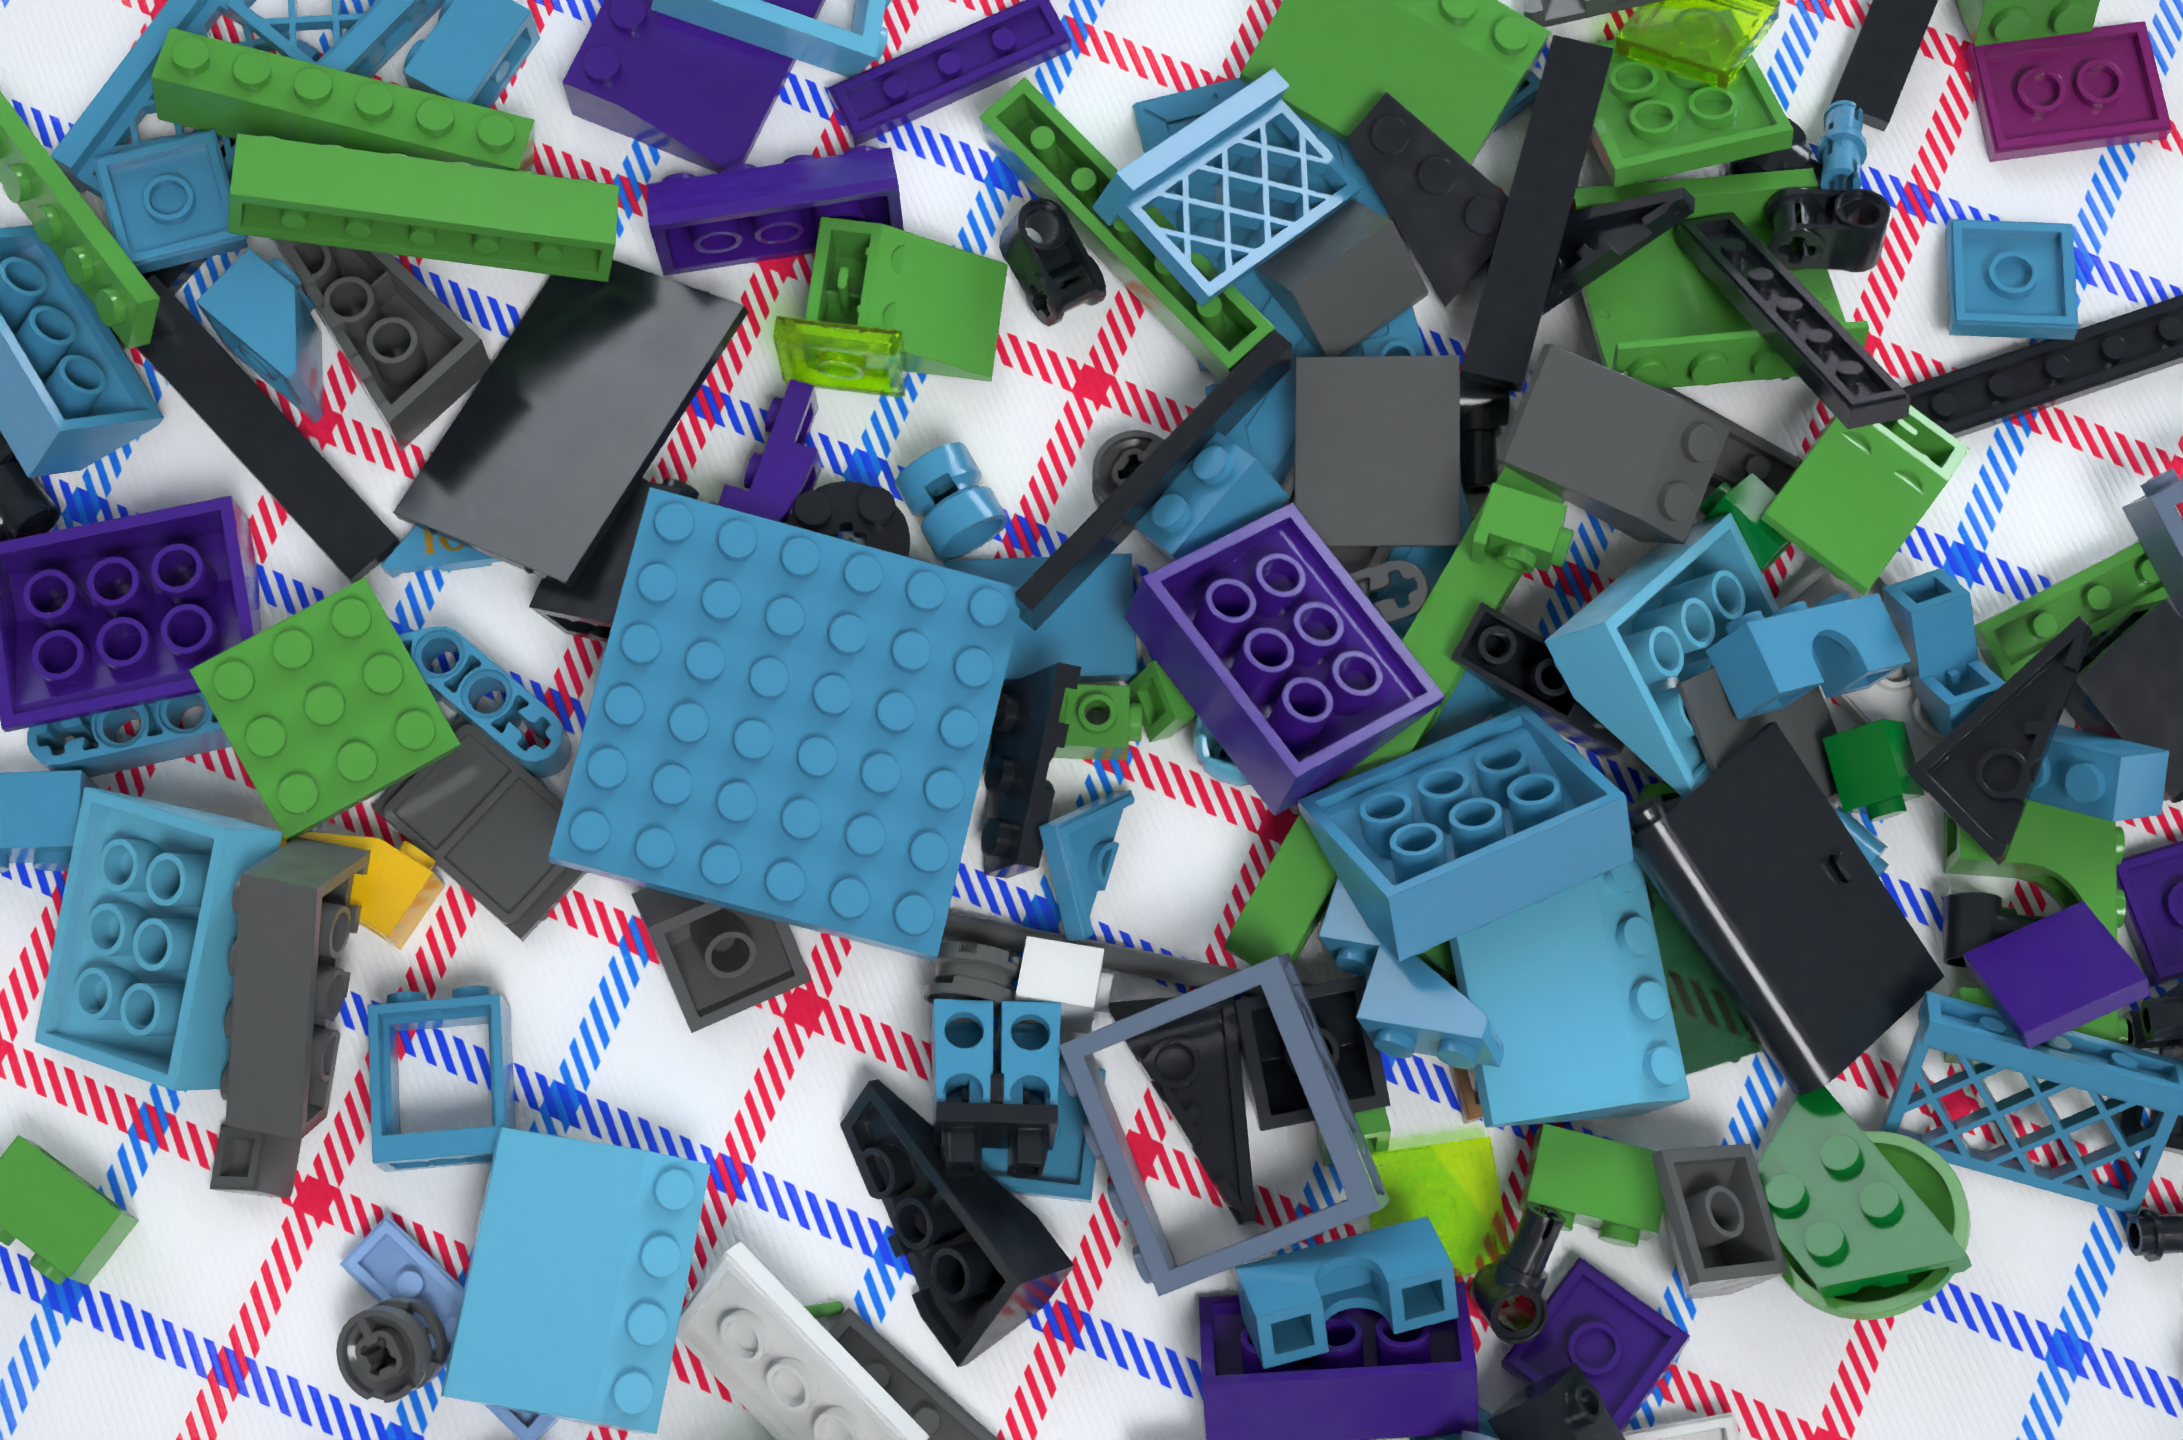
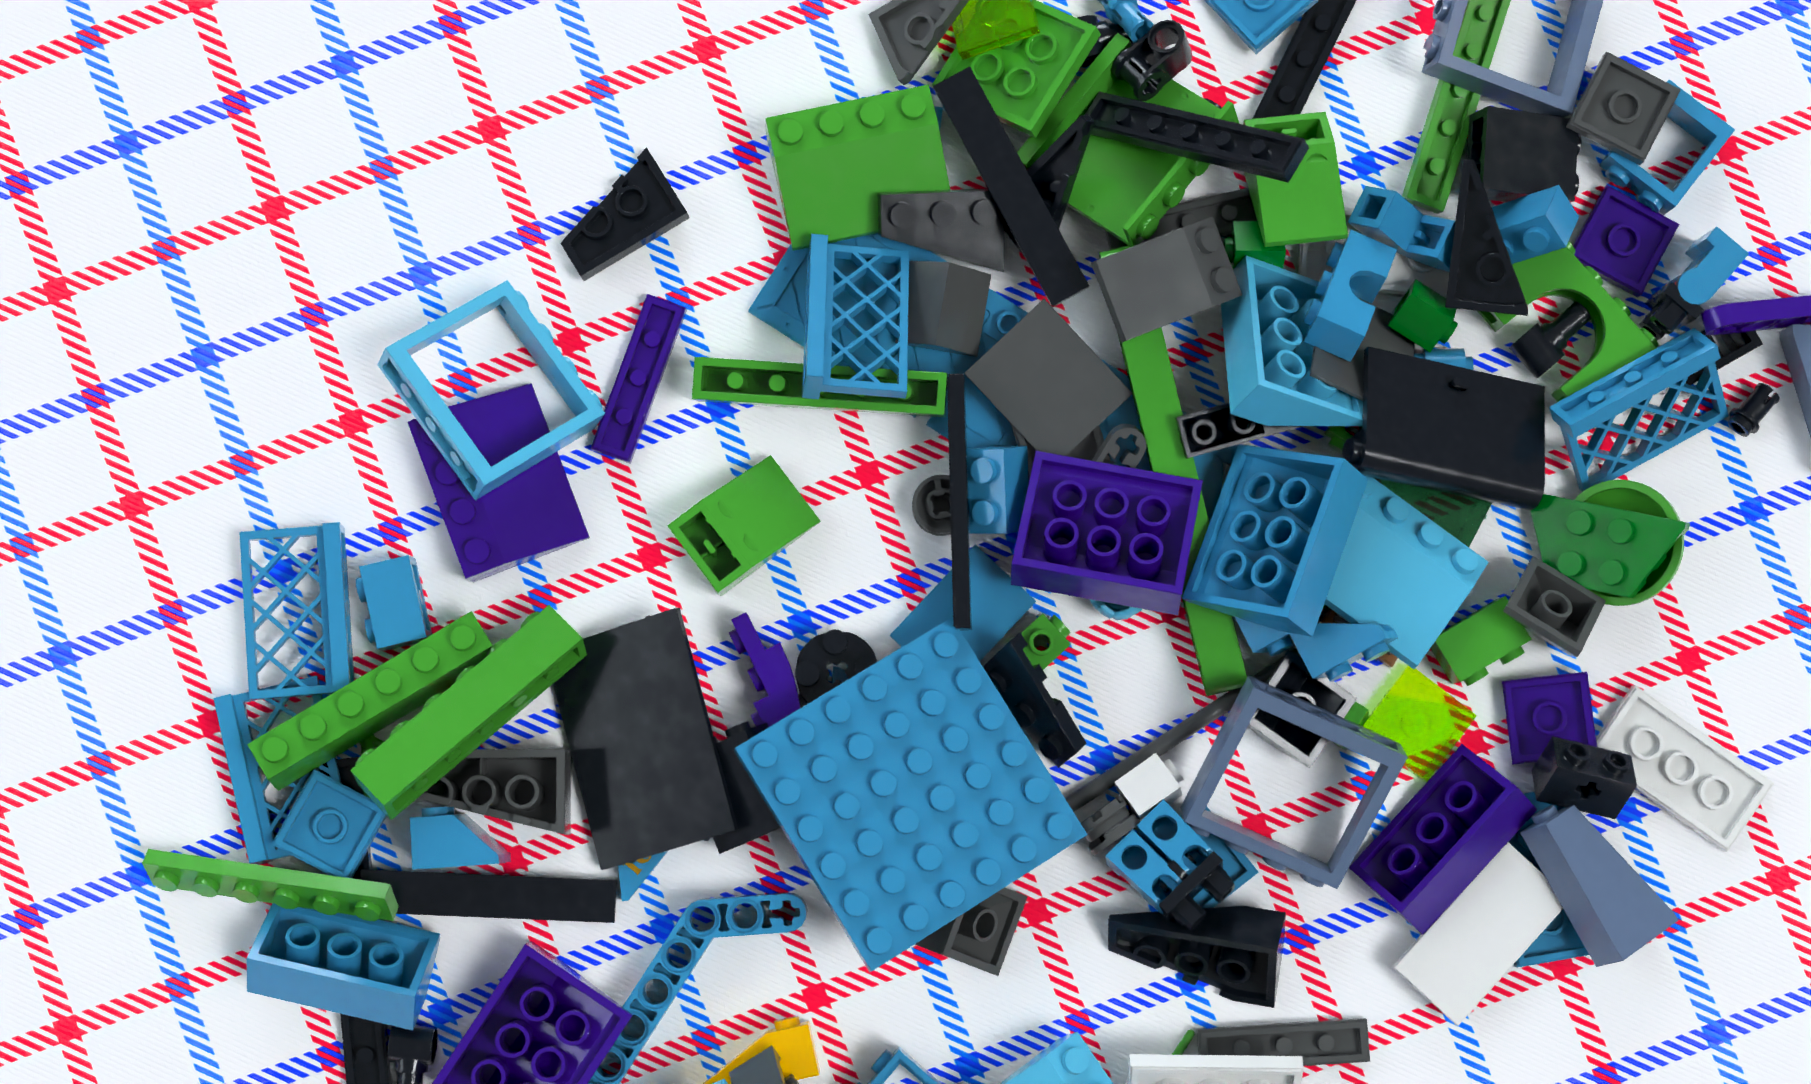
camera: 45 degrees left, 10 degrees up
bright green plate [189,577,461,843] -> none
dark grey piece [372,715,587,942] -> none
dark purple slope [647,145,904,276] -> none
clear neon green tile [773,316,908,398] -> none
dark azure wheel [895,442,1008,561] -> none
black piece [999,198,1106,327] -> none
dark azure tile [1039,790,1135,941] -> none
black wing [1109,996,1256,1225] -> none
bright green tile [1127,660,1197,743] -> none
dark azure arch [1234,1216,1459,1369] -> none
black pin [1460,372,1510,495] -> none
bright green brick [1470,483,1574,573] -> none
black pin [1470,1202,1566,1344] -> none
dark purple tile [1963,901,2151,1049] -> none

